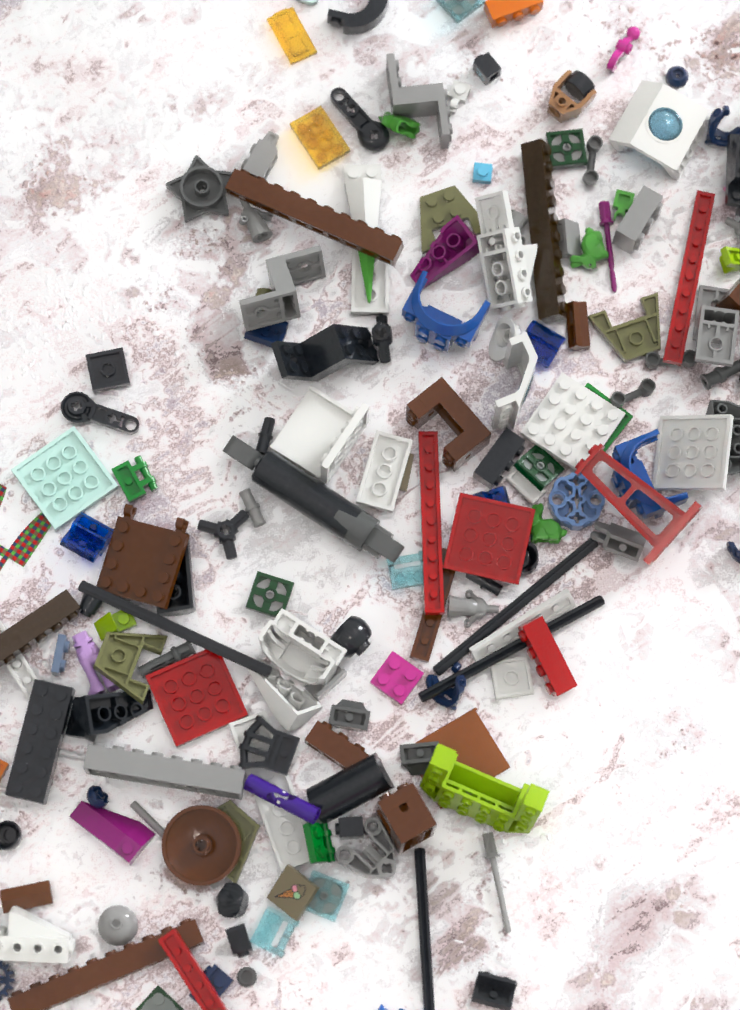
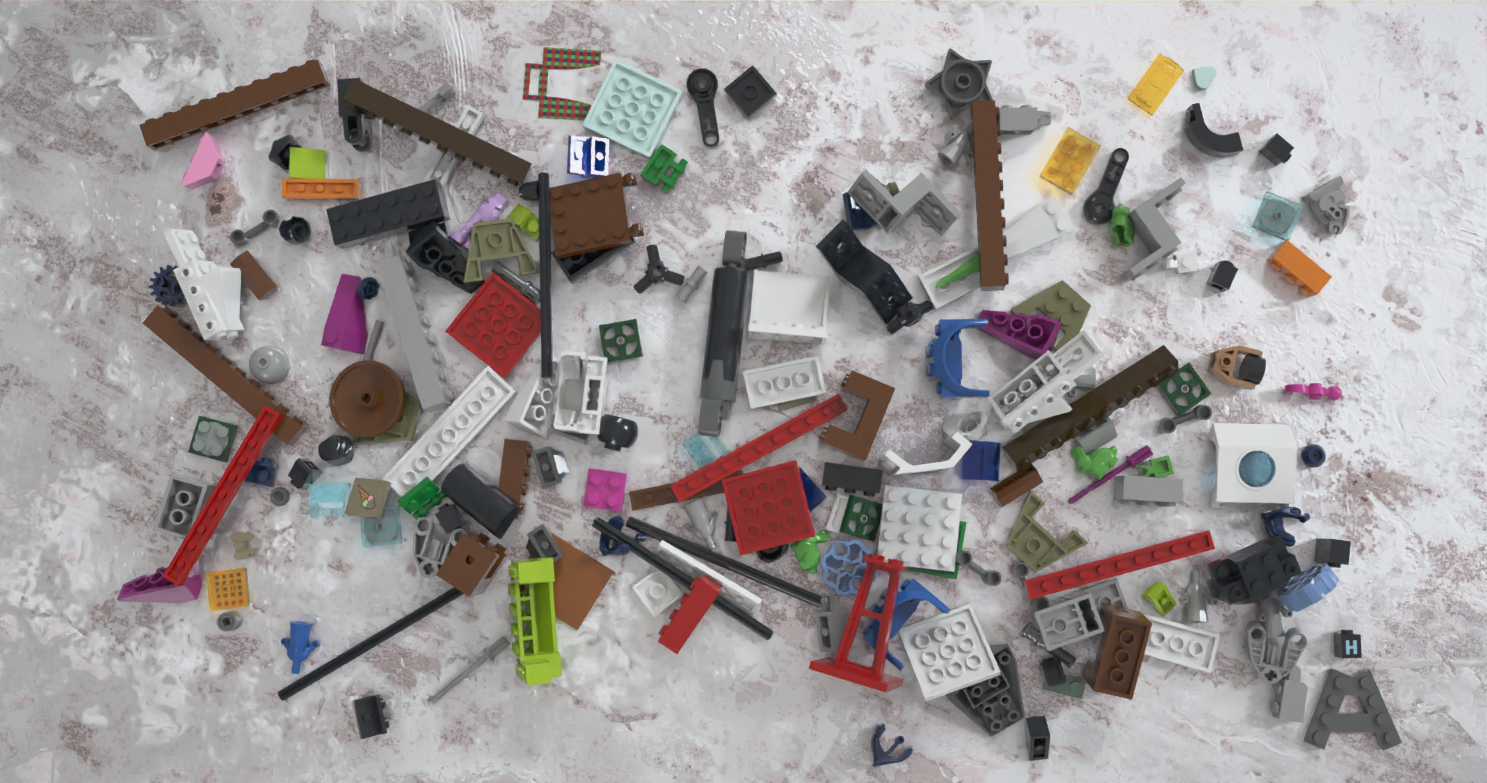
camera: 70 degrees right, 10 degrees up
sand blue plate [51,634,70,677] -> none
black plate [238,715,300,776] -> none
dark purple piece [243,773,321,824] -> none
medium azure plate [472,162,493,184] -> none

